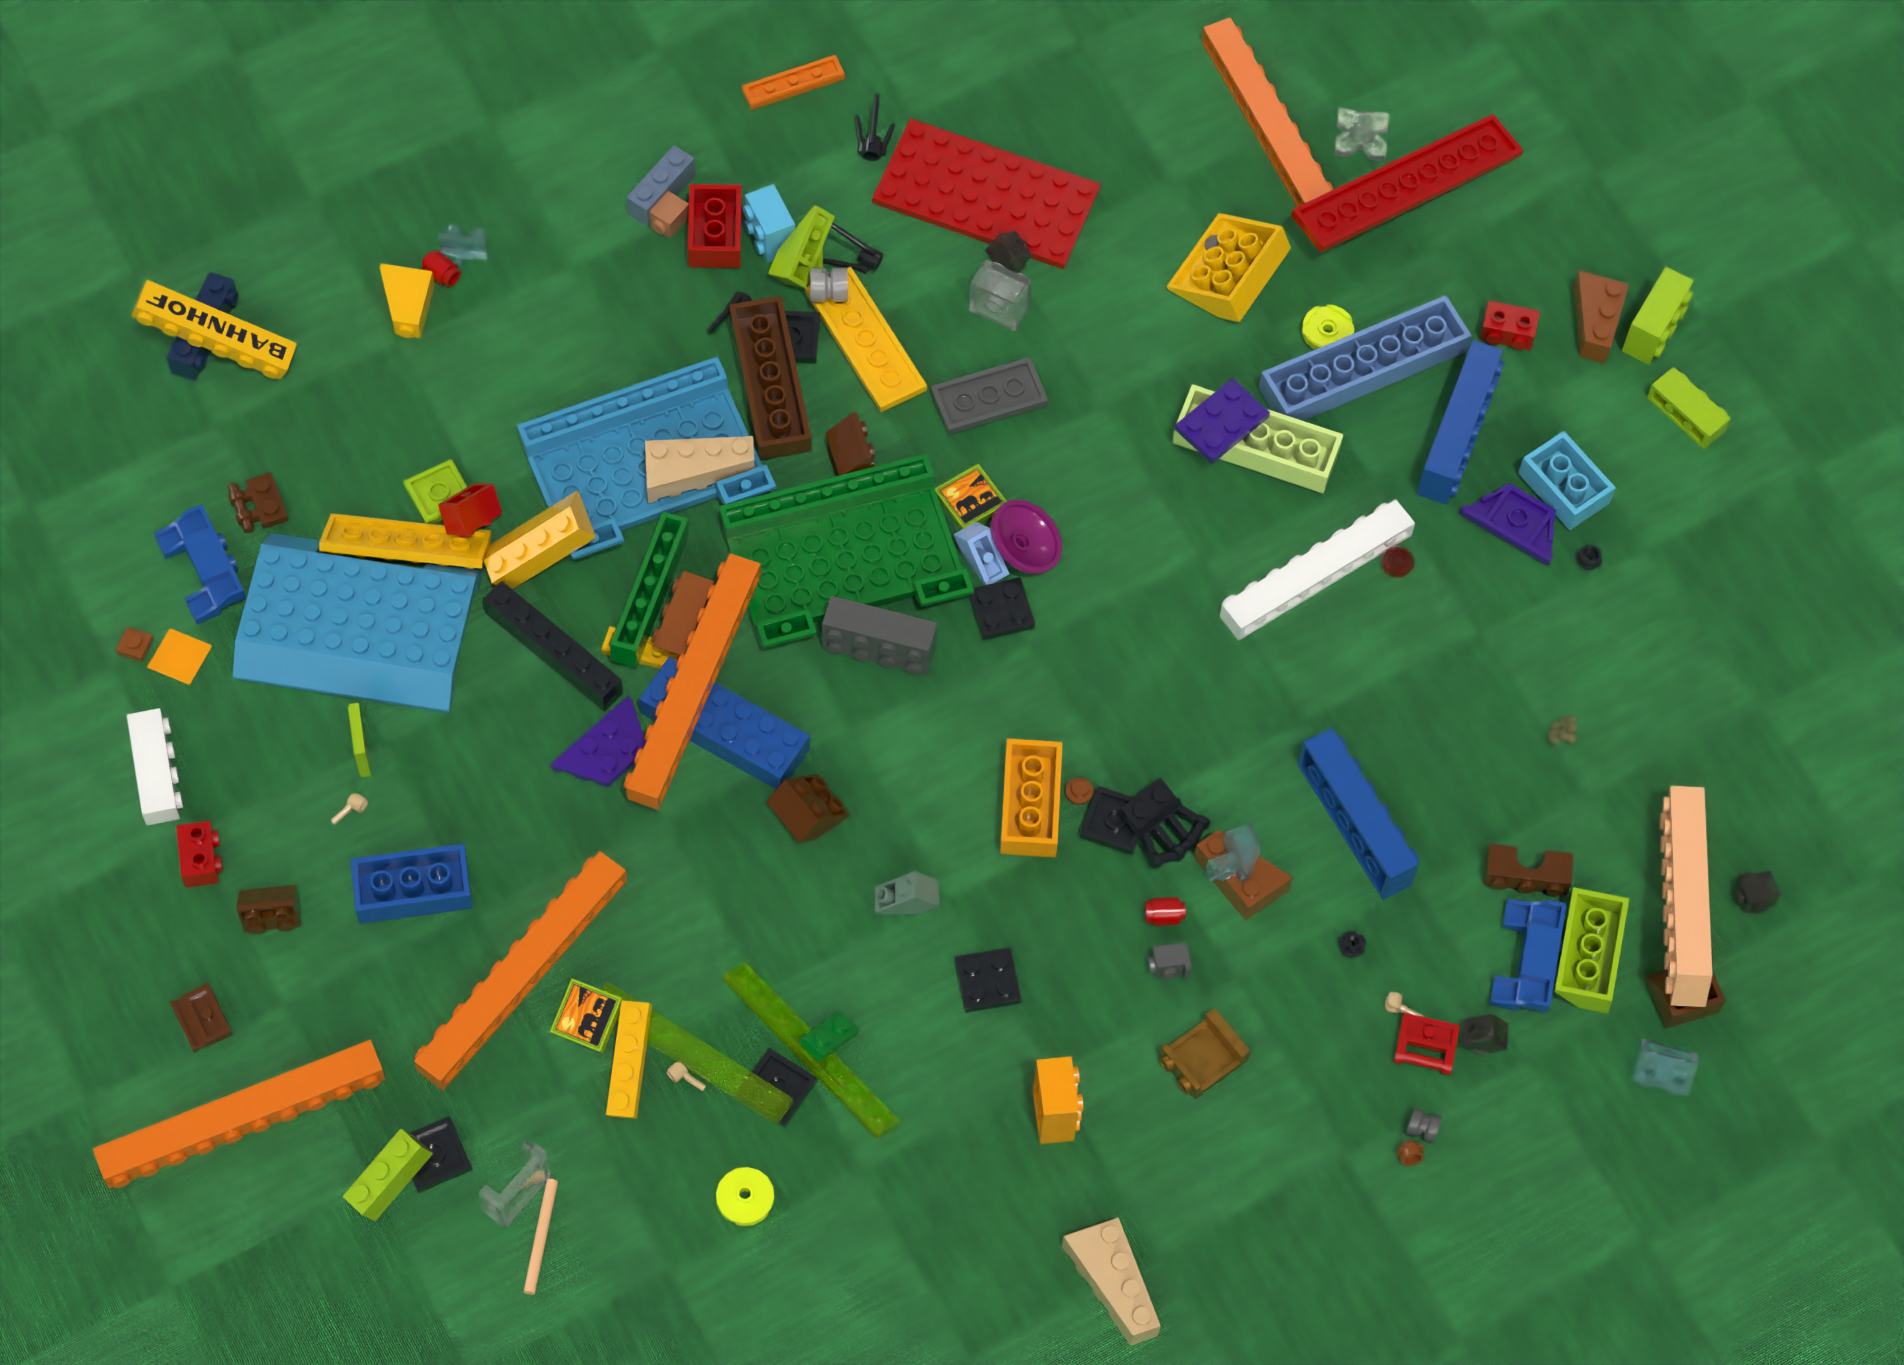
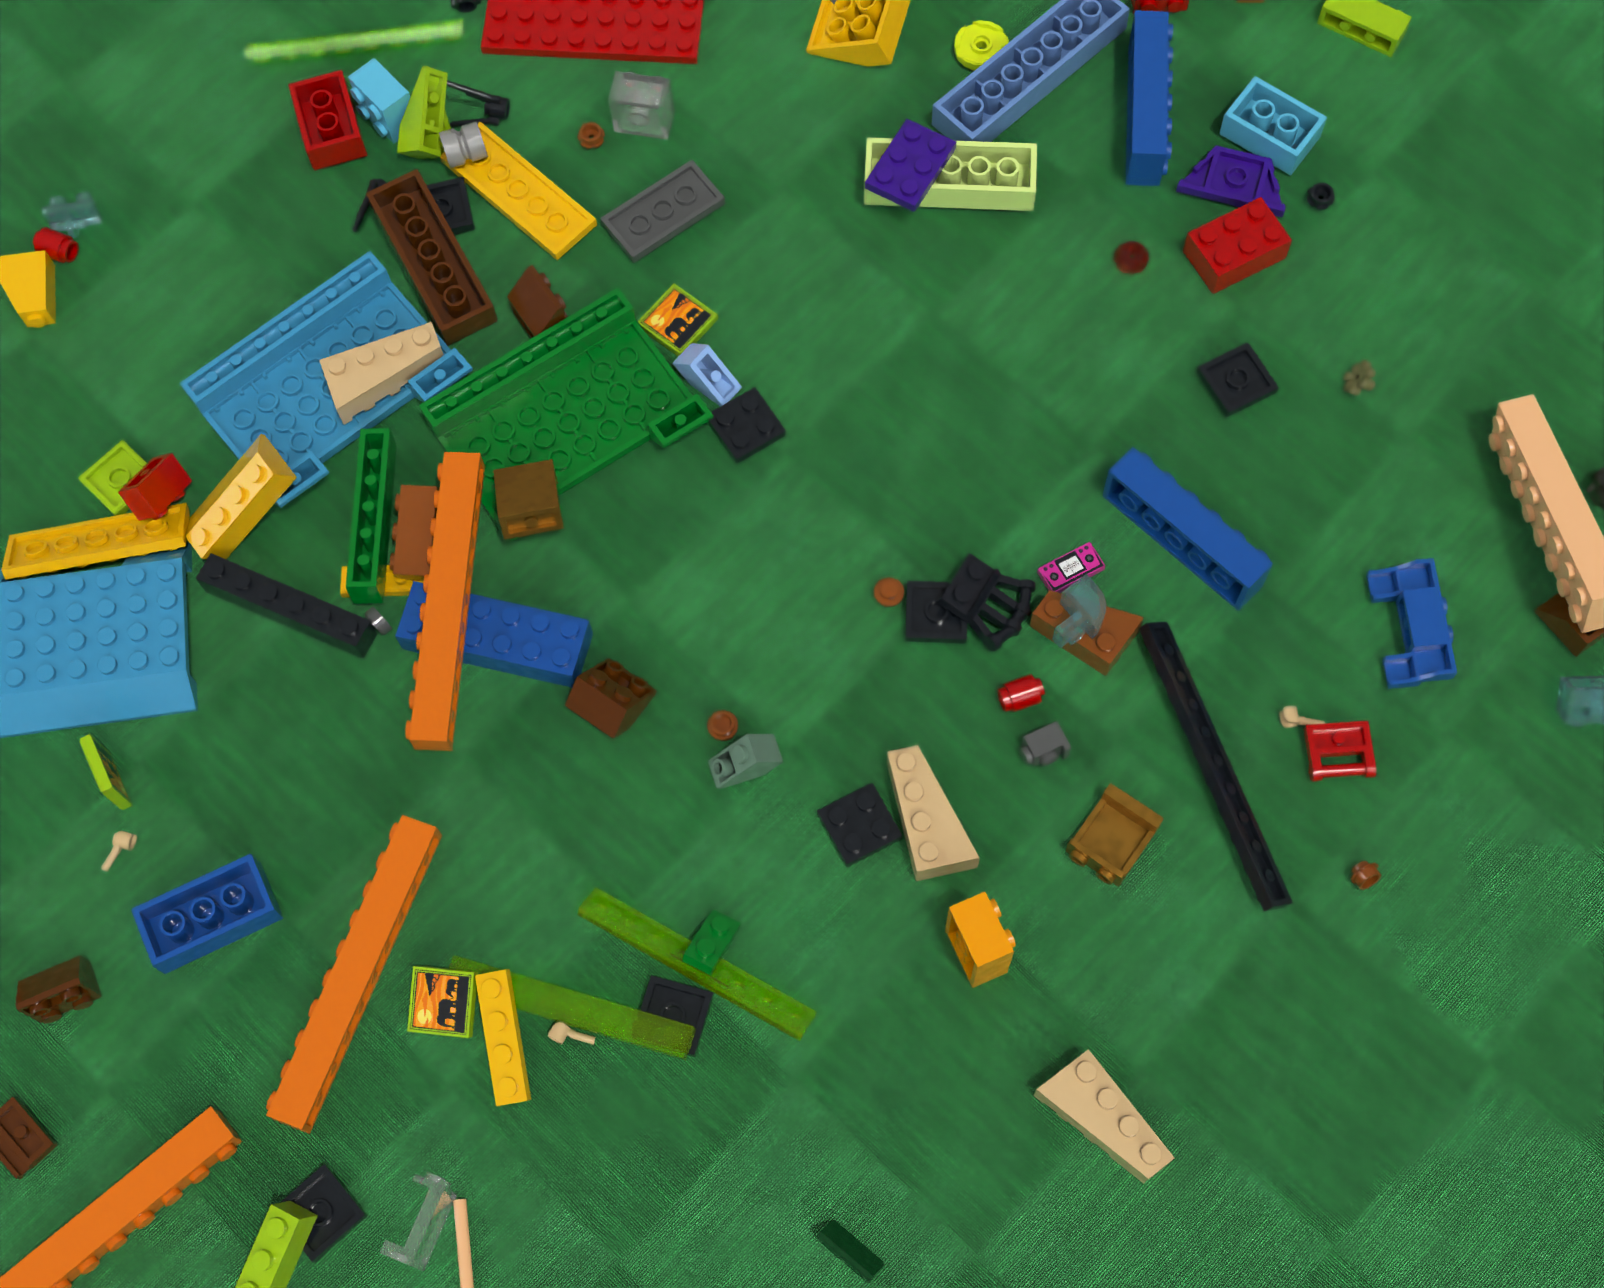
camera: 10 degrees left, 5 degrees up
dark purple wing [551,696,646,787] -> none
sand blue brick [626,145,696,227] -> none
nougat brick [649,191,689,239] -> none
neon yellow plate [716,1167,774,1226] -> none
dark grey brick [822,596,937,675] -> none
clear smoke brick [985,231,1032,274] -> none
magenta dish [991,499,1062,574] -> none
light orange brick [1000,739,1062,857] -> none
white brick [1220,499,1415,641] -> none
black plate [1338,931,1366,958] -> none
dark grey wheel [1406,1107,1442,1143] -> none
clear smoke brick [1462,1014,1509,1055] -> none
reddish brown arch [1483,843,1573,897] -> none
lime slope [1555,887,1629,1014] -> none
none -> clear neon green plate [244,20,466,63]
none -> dark grey tile [365,606,393,636]
none -> pearl gold panel [493,459,564,540]
none -> dark orange plate [577,122,605,149]
none -> dark orange plate [707,710,738,741]
none -> dark green slope [817,1220,884,1283]
none -> tan wedge [887,745,980,881]
none -> tile [1037,542,1105,593]
none -> black plate [1139,622,1293,912]
none -> red brick [1183,197,1292,294]
none -> black plate [1196,342,1279,418]

